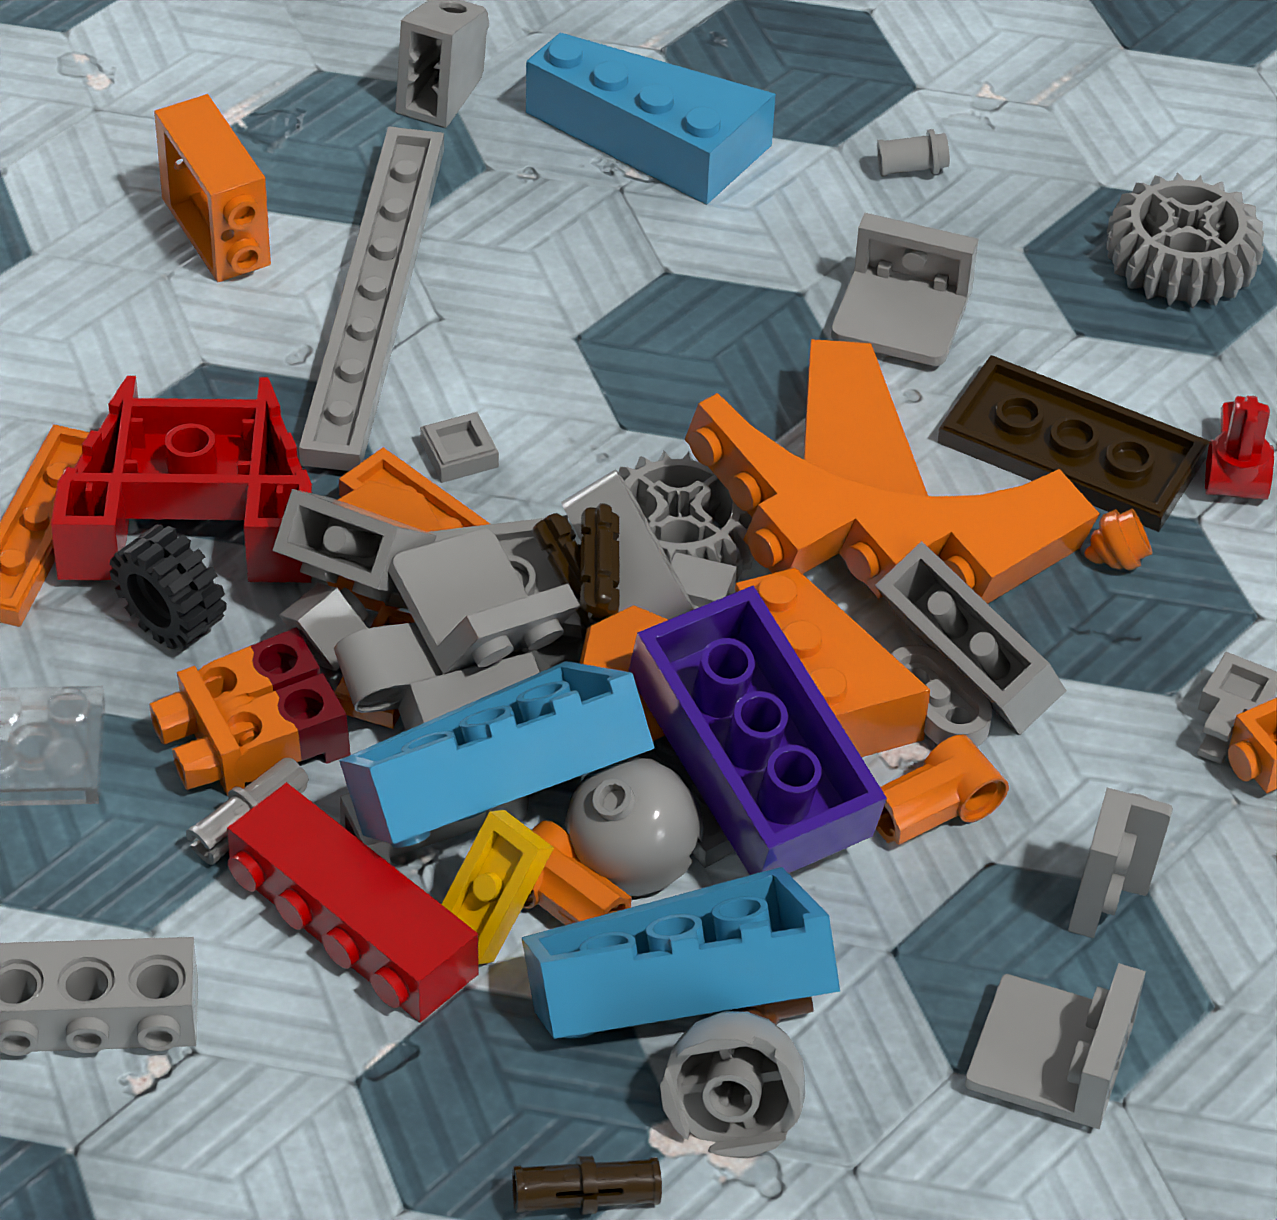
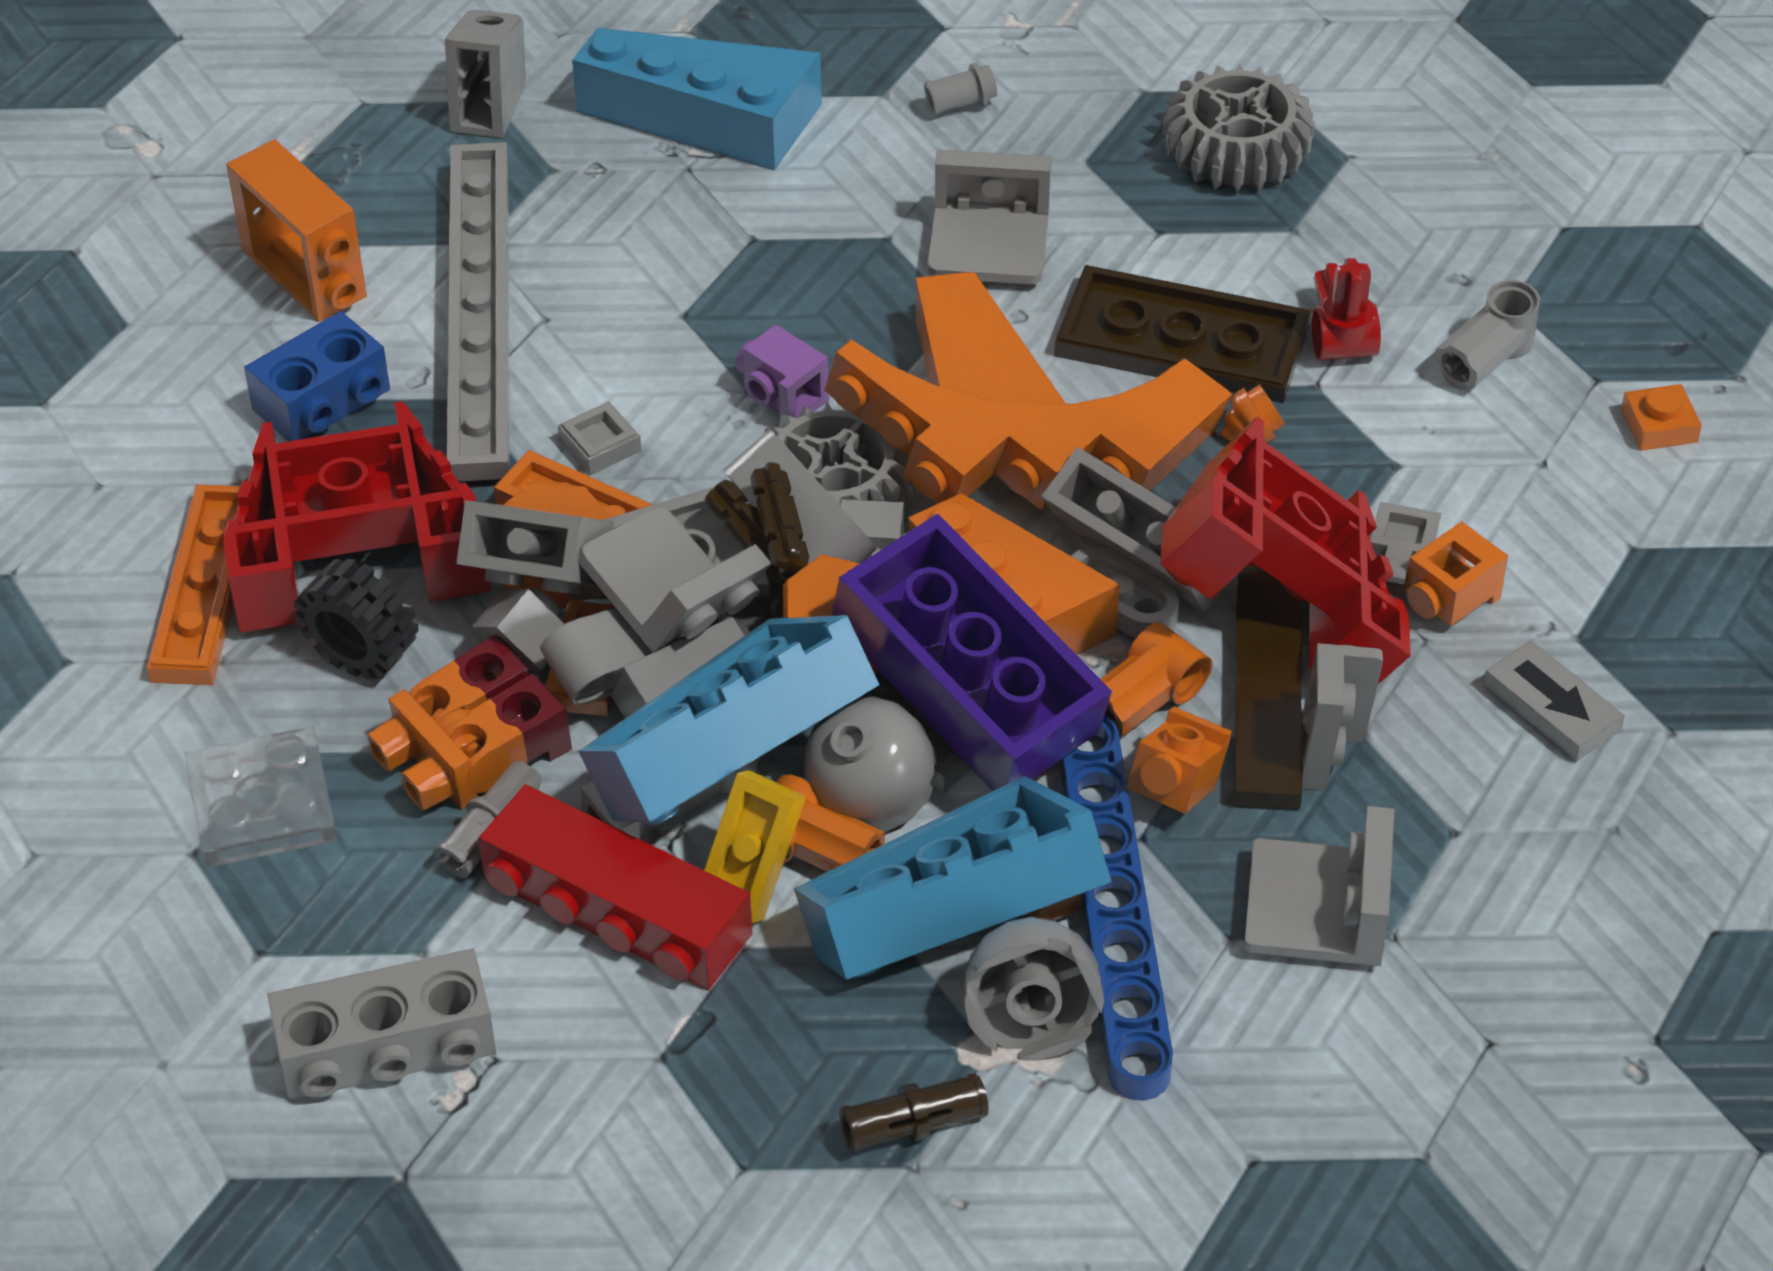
camera: 10 degrees left, 0 degrees up
none -> blue brick [244,311,390,441]
none -> medium lavender brick [735,324,829,420]
none -> blue beam [1060,715,1173,1101]
none -> orange brick [1126,706,1232,814]
none -> red wedge [1160,417,1411,684]
none -> dark brown tile [1234,565,1302,810]

